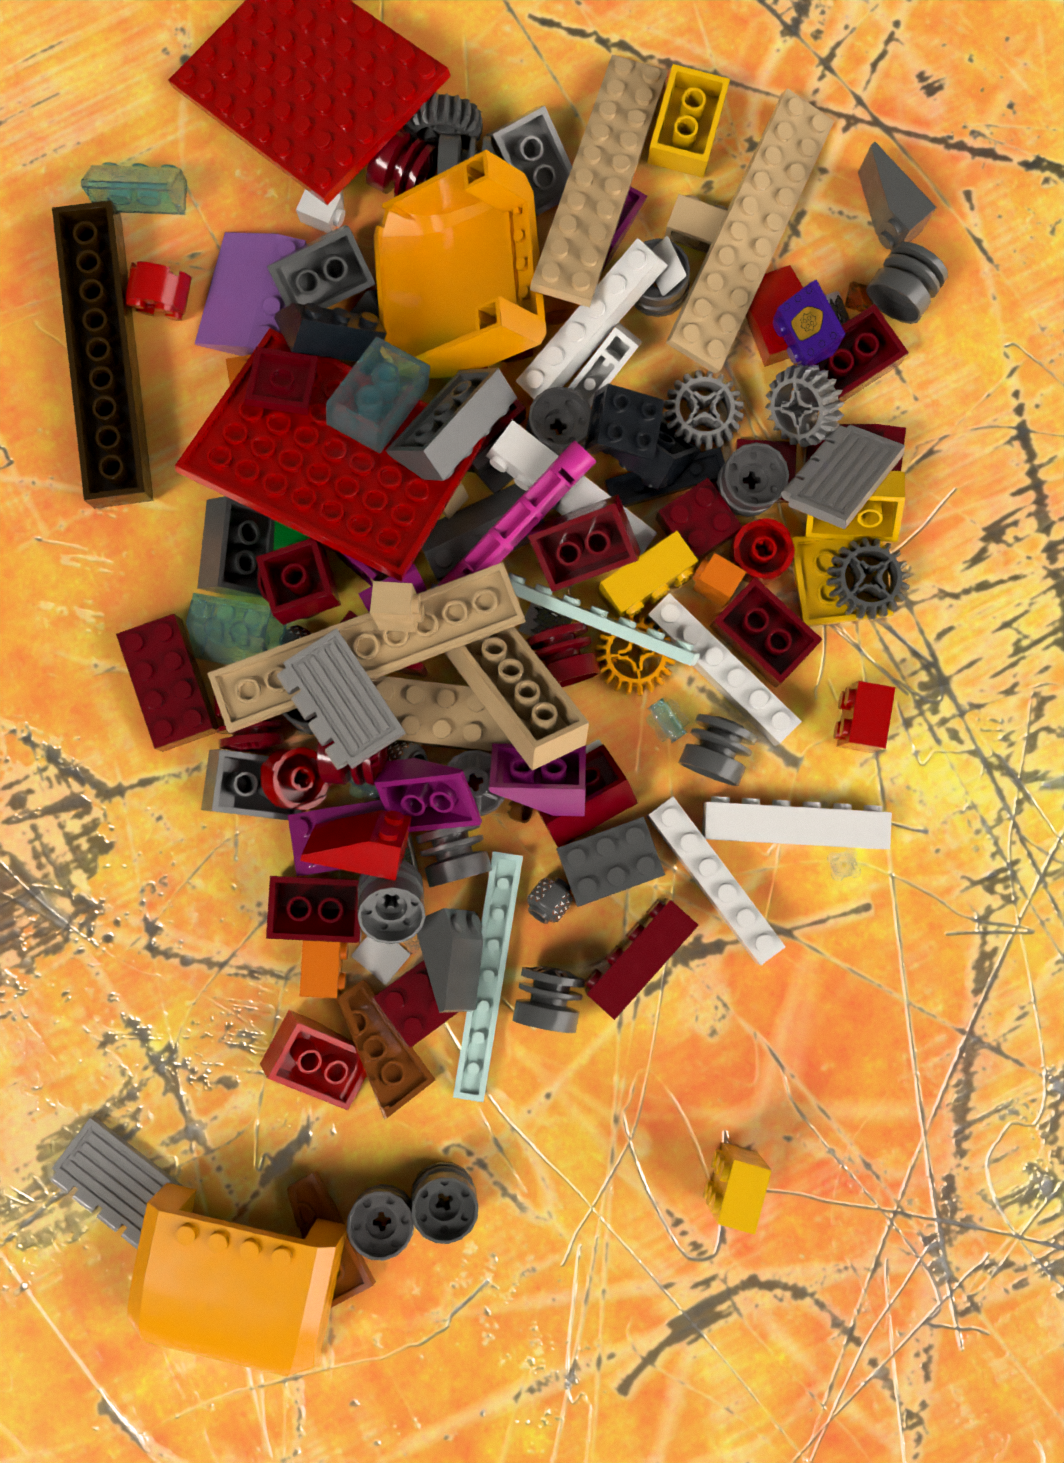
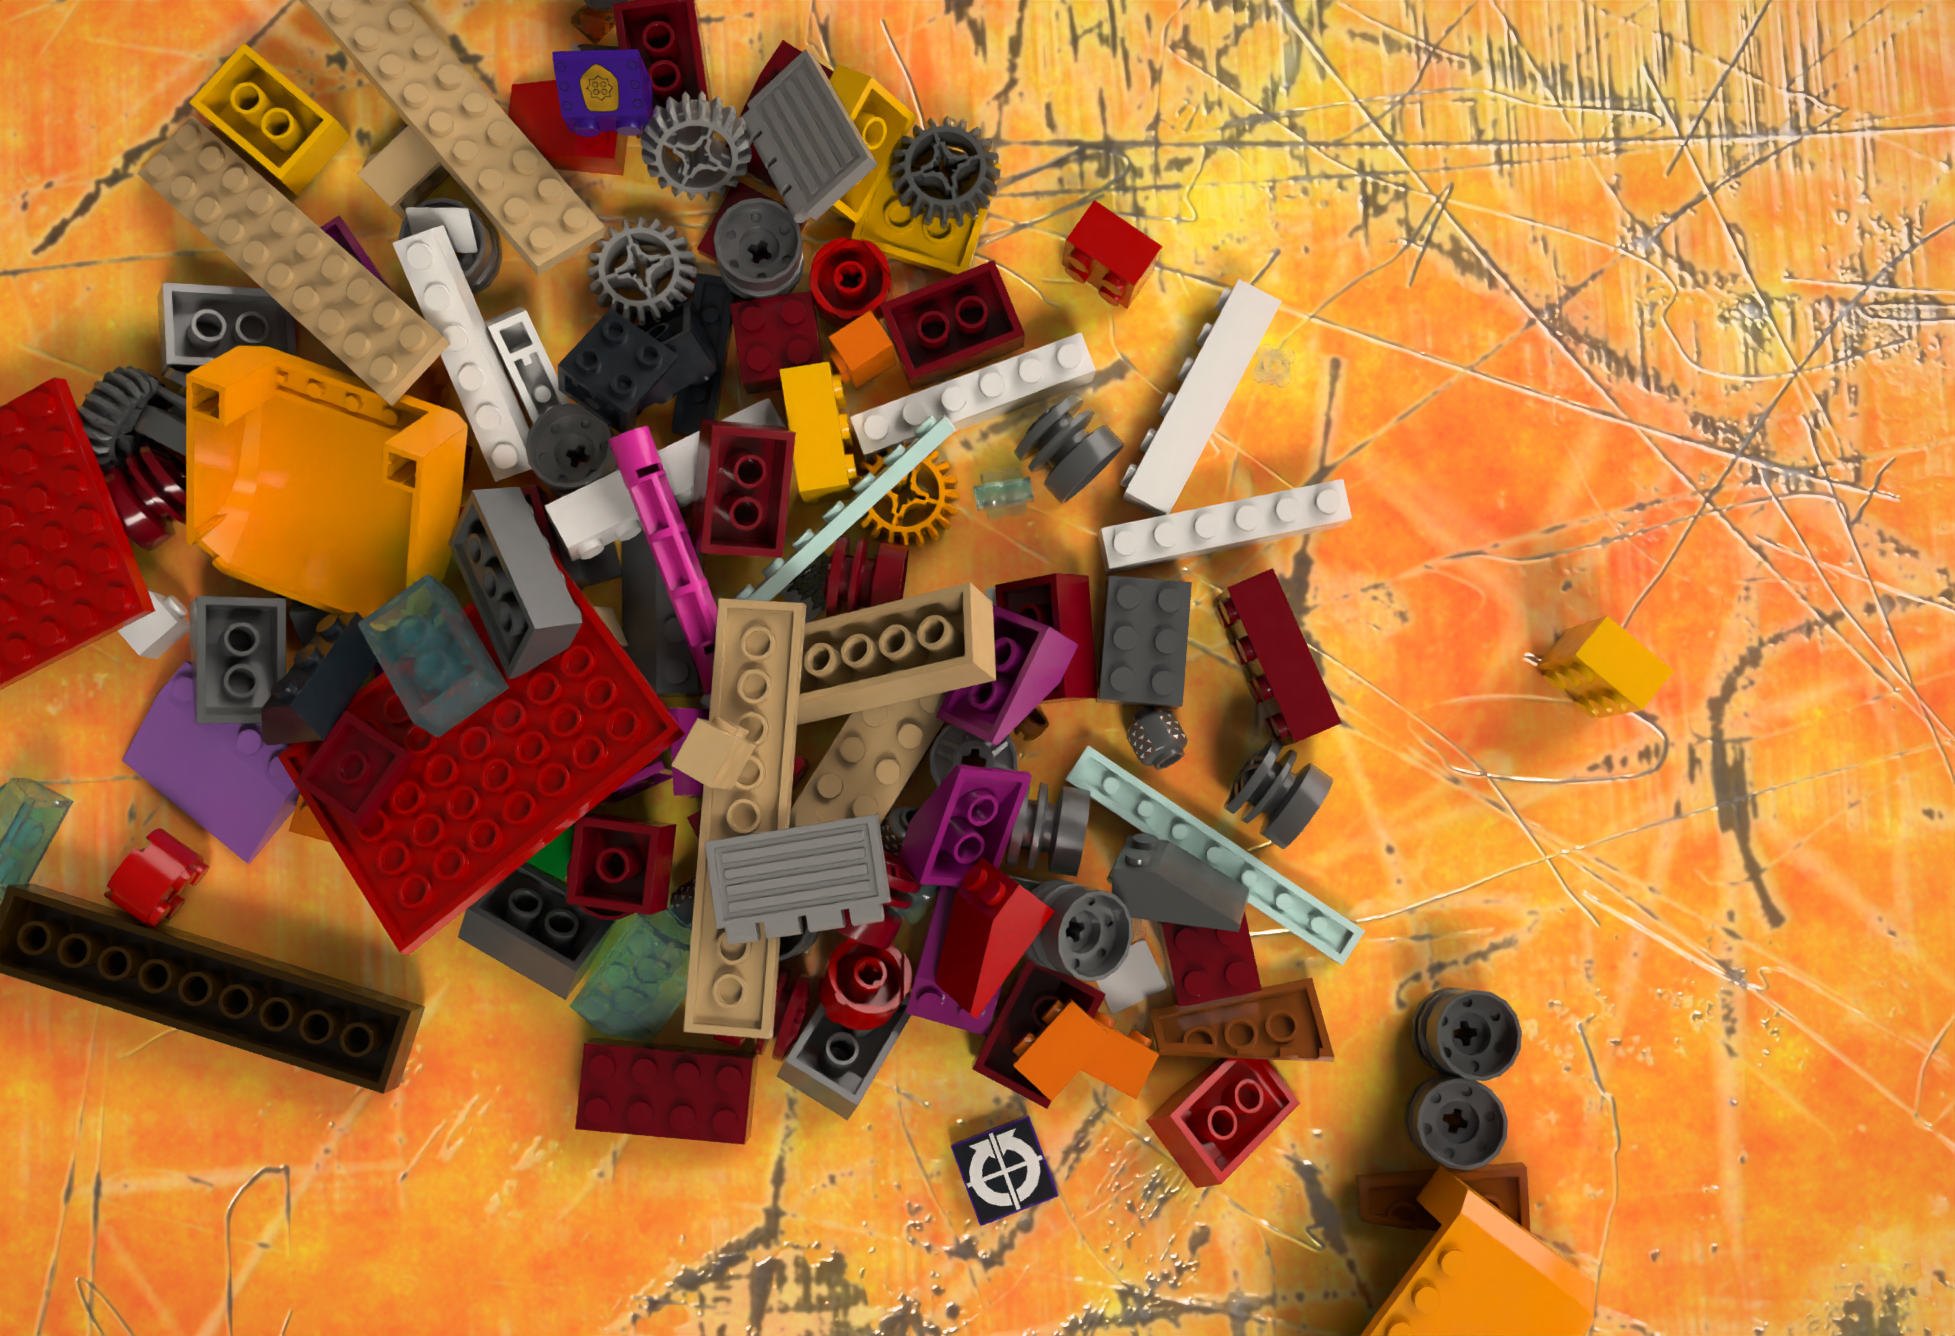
camera: 70 degrees left, 0 degrees up
none -> tile [951,1114,1059,1226]
none -> orange brick [1012,997,1110,1101]

